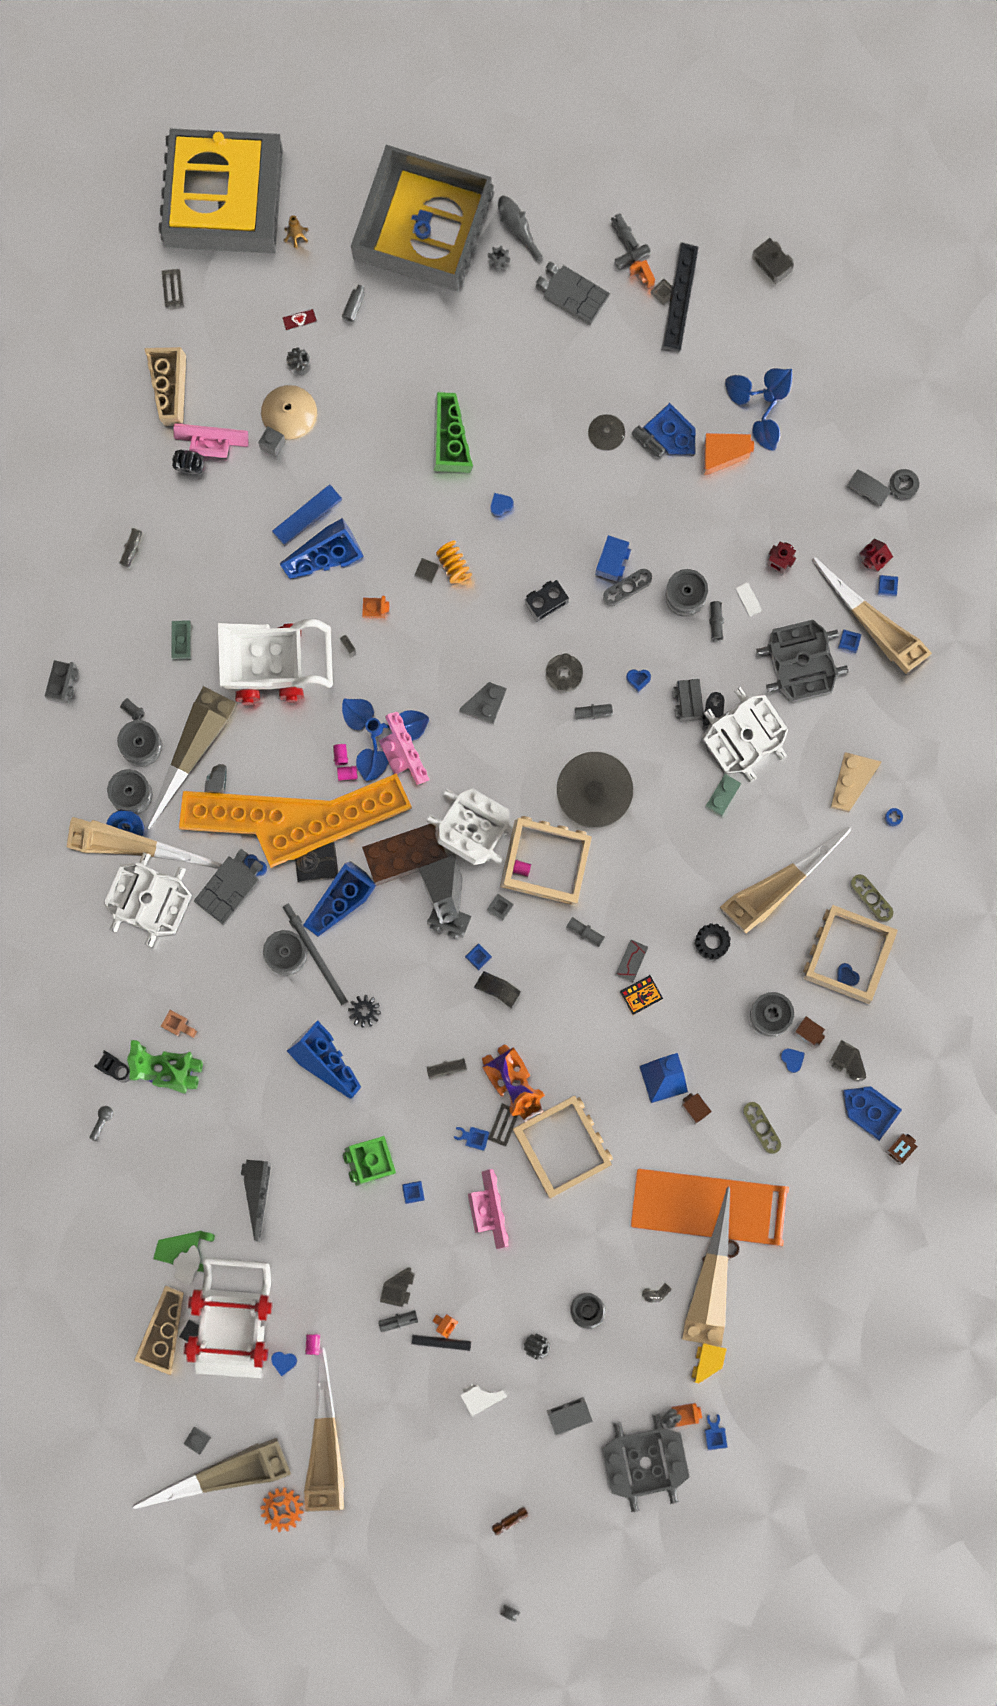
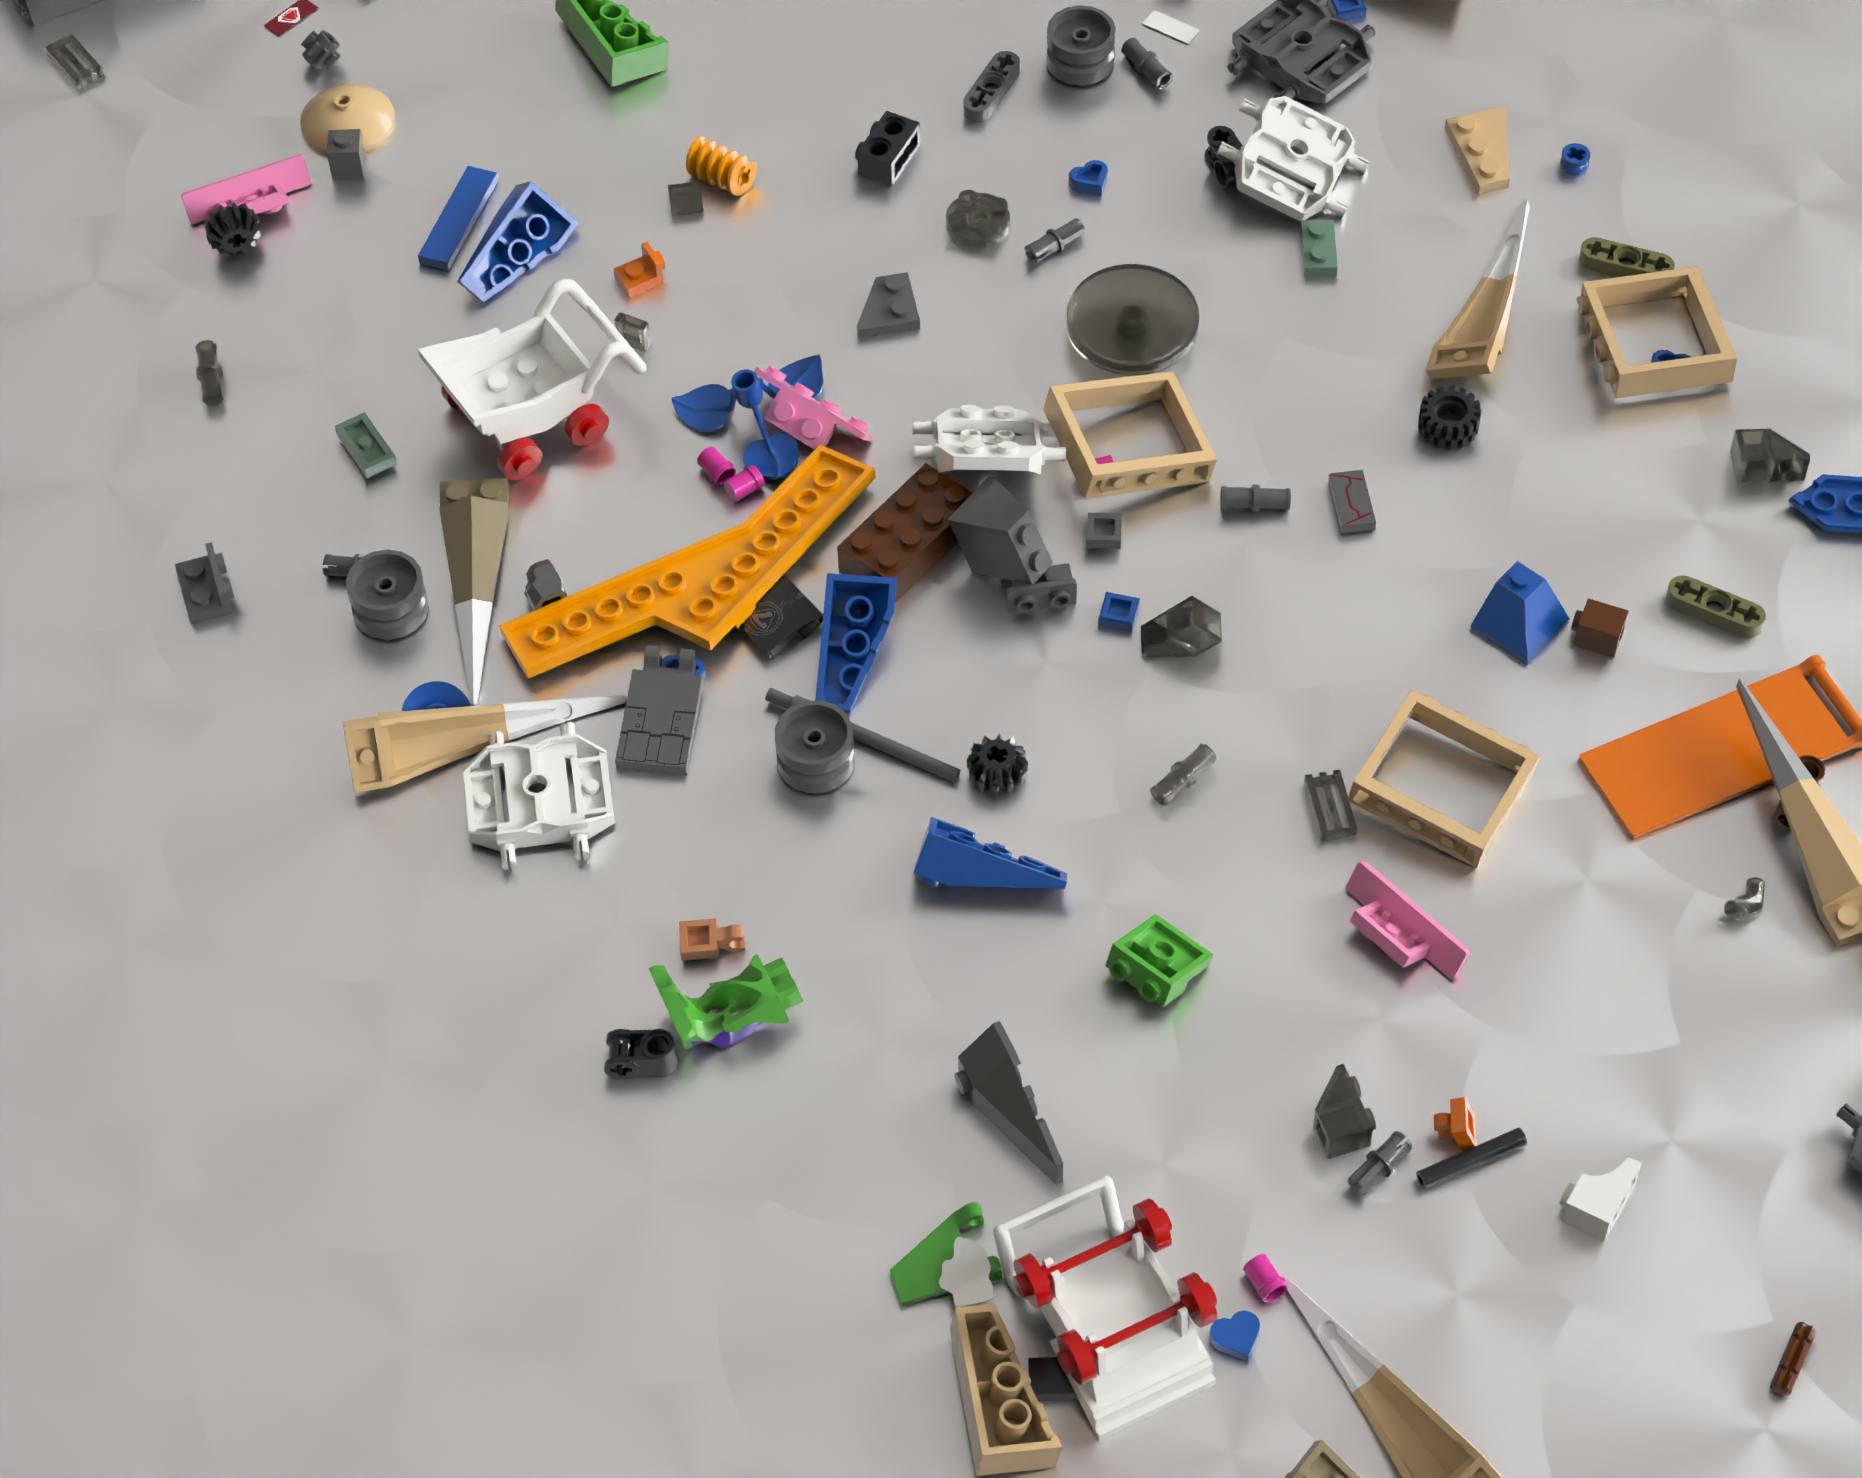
camera: 30 degrees left, 25 degrees down
dark grey bar [89,1106,113,1141] -> none
dark grey wheel [107,769,153,814] -> none
tan wedge [144,347,186,426] -> none
blue tile [402,1181,425,1204] -> none
blue plate [454,1127,490,1151] -> none
orange hips [482,1044,545,1121] -> none
blue tile [491,493,514,517] -> none
dark grey gear [524,1333,550,1360] -> none
dark grey hinge [546,1397,593,1435] -> none
dark grey piece [571,1293,605,1329] -> none
blue brick [595,535,631,582] -> none
piece [620,975,663,1015] -> none
dark grey brick [673,679,704,722] -> none
dark grey wheel [749,992,794,1037] -> none
blue tile [781,1049,805,1073] -> none
reddish brown brick [793,1016,825,1047] -> none

